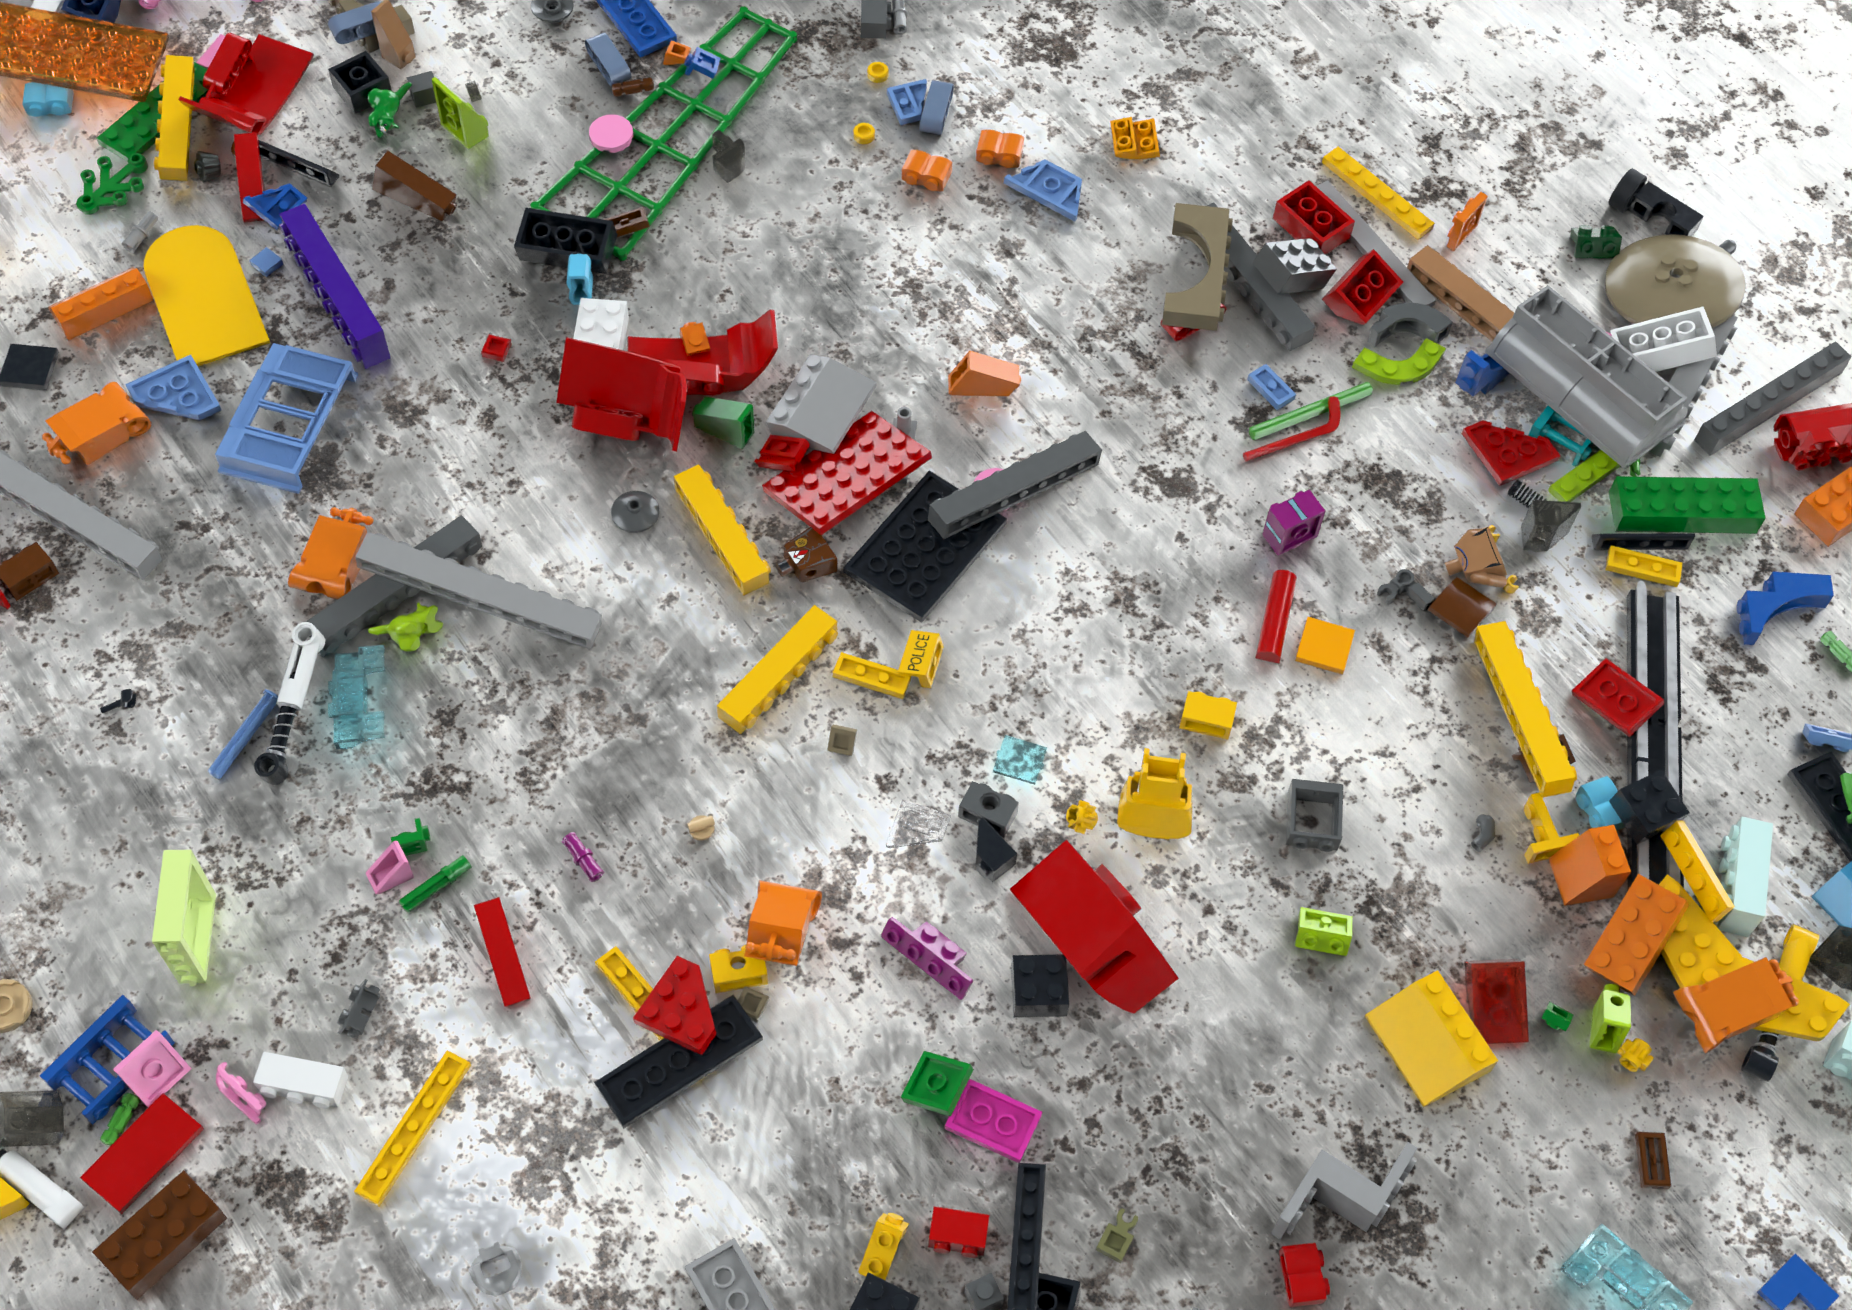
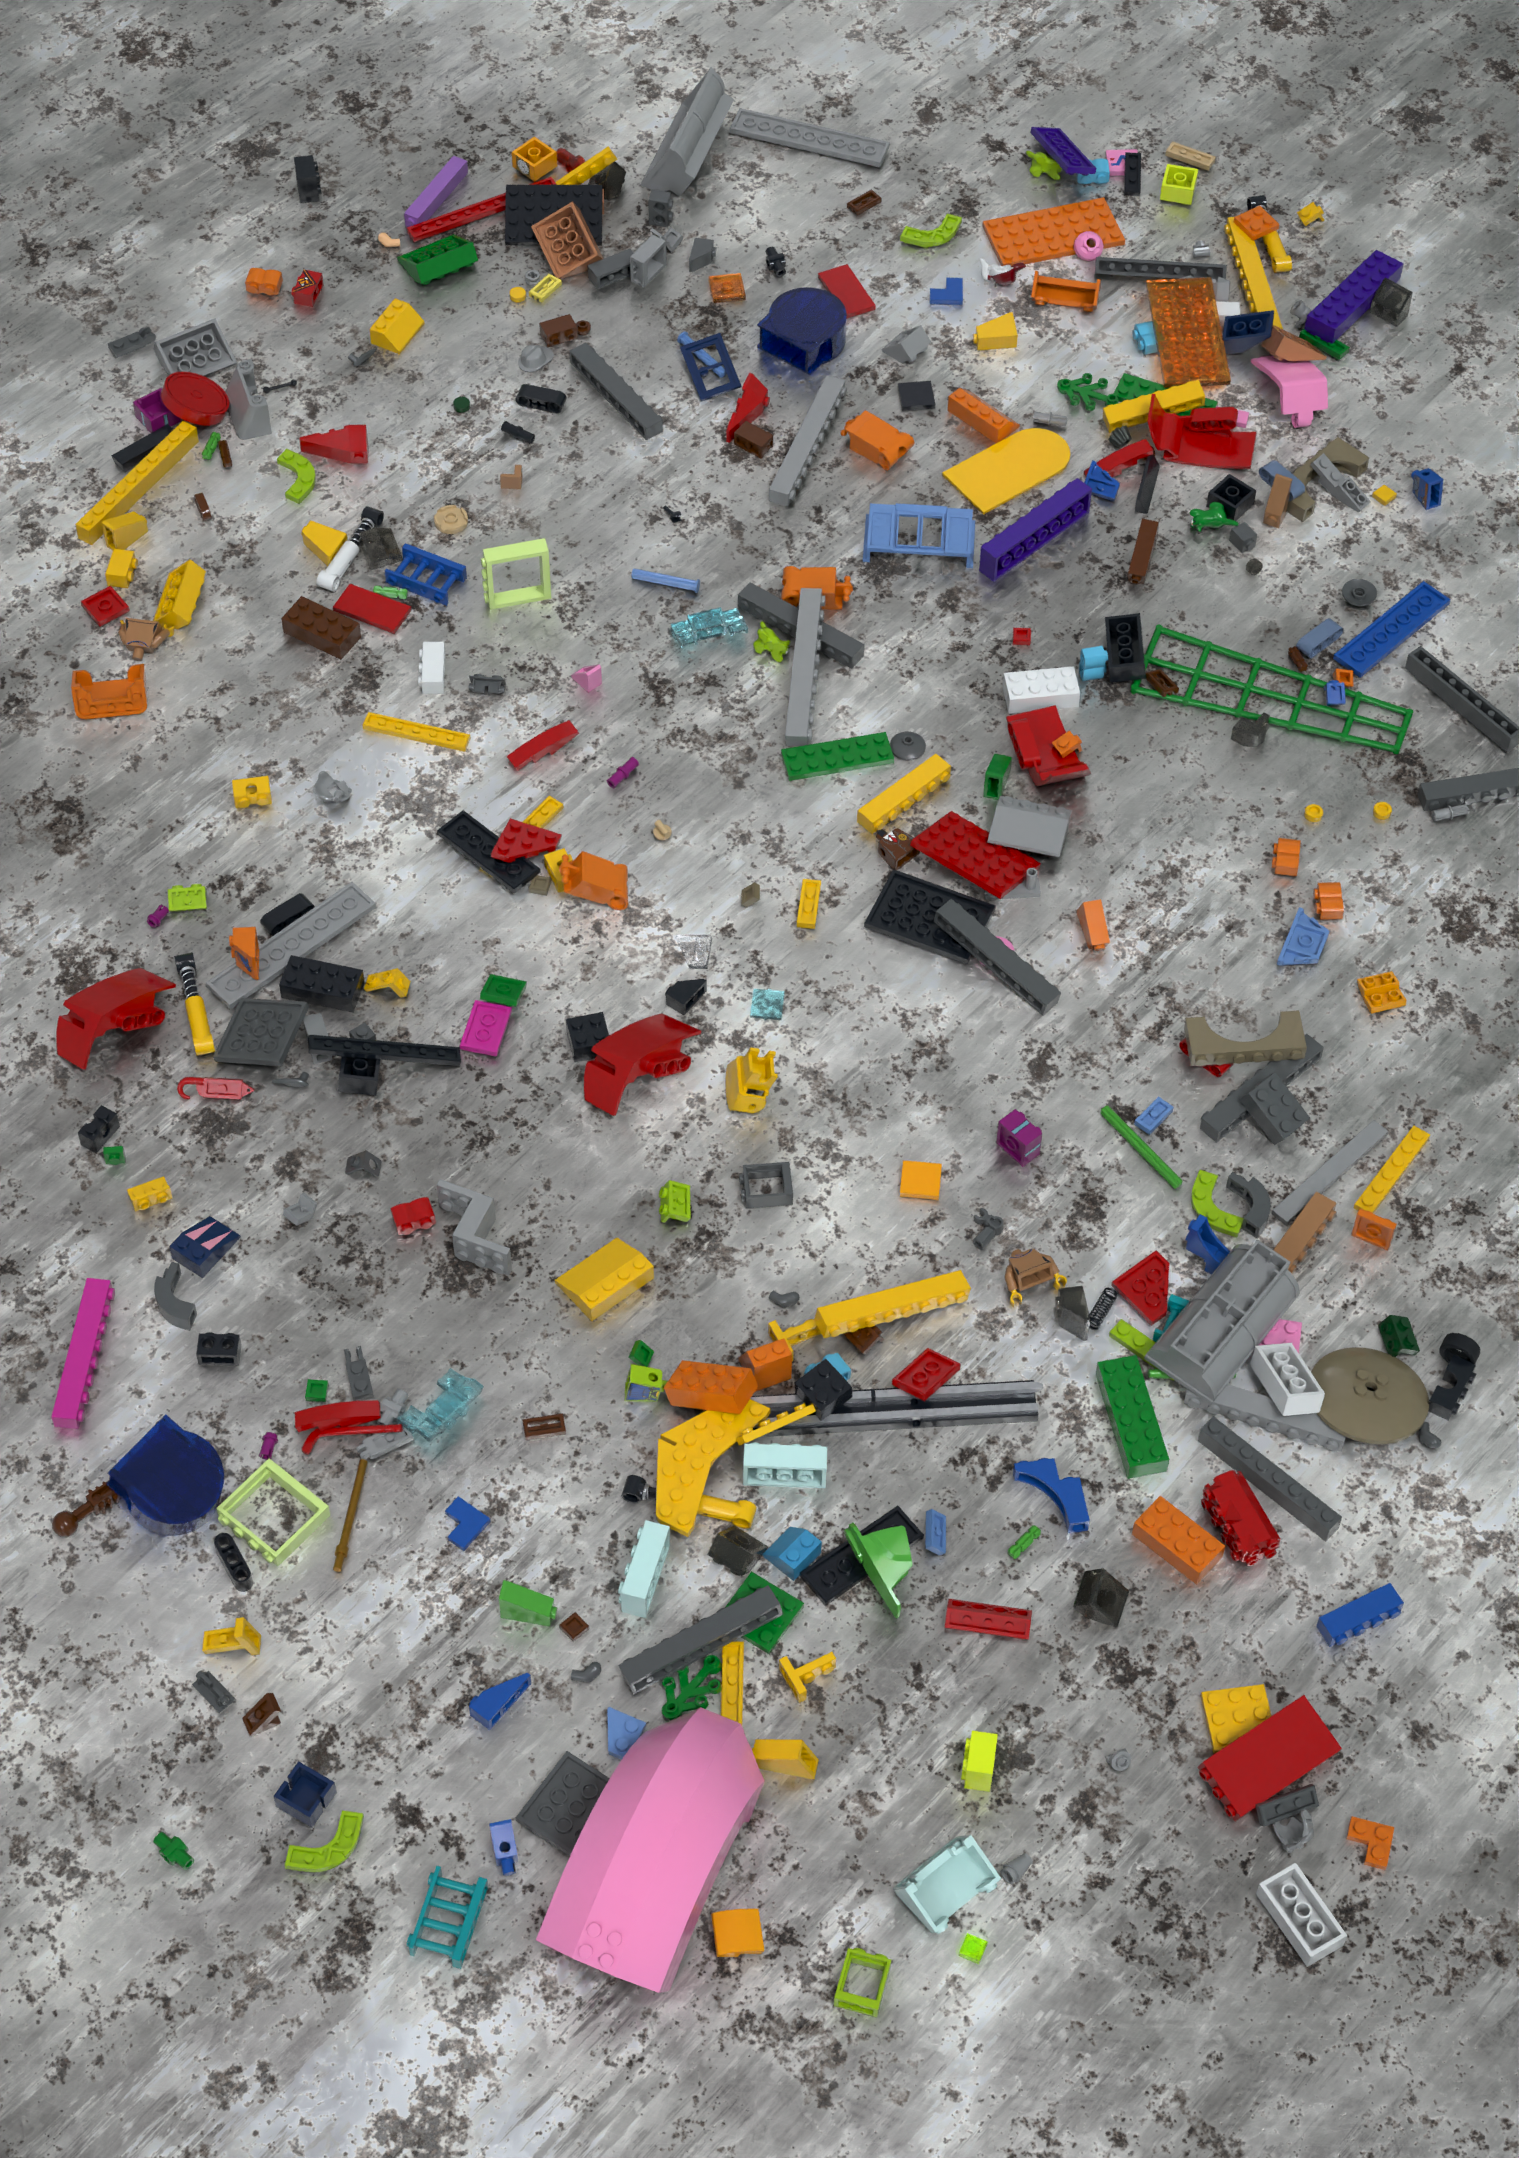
camera: 80 degrees right, 5 degrees down
bright pink plate [113,1030,192,1107] -> none
medium blue plate [125,355,222,420] -> none
bright pink piece [216,1062,266,1125] -> none
medium blue tile [250,247,283,277] -> none
piece [254,622,325,785] -> none
green bracket [391,818,431,856] -> none
green axle [399,855,472,912] -> none
lime slope [432,77,489,149] -> none
red beam [556,337,687,452] -> none
bright pink tile [589,115,633,153] -> none
yellow brick [717,605,838,734] -> none
red plate [754,434,810,472] -> none
magenta bracket [881,917,973,1000] -> none
medium blue wing [887,79,927,125] -> none
yellow panel [898,630,944,688] -> none
sand blue beam [920,80,954,135] -> none
red brick [928,1206,990,1258] -> none
dark grey brick [958,781,1019,838] -> none
yellow gear [1066,800,1098,834] -> none
olive plate [1096,1208,1138,1264] -> none
yellow piece [1179,691,1237,740] -> none
red piece [1243,396,1340,462] -> none
red brick [1255,570,1297,664] -> none
red brick [1272,180,1355,255] -> none
red slope [1322,249,1403,325] -> none
reddish brown slope [1428,577,1497,638] -> none
clear red slope [1464,959,1529,1044] -> none
black slope [1592,533,1695,550] -> none
yellow plate [1605,546,1683,587] -> none
yellow gear [1617,1038,1654,1072] -> none
orange piece [1673,957,1799,1054] -> none
none -> green plate [781,732,894,781]

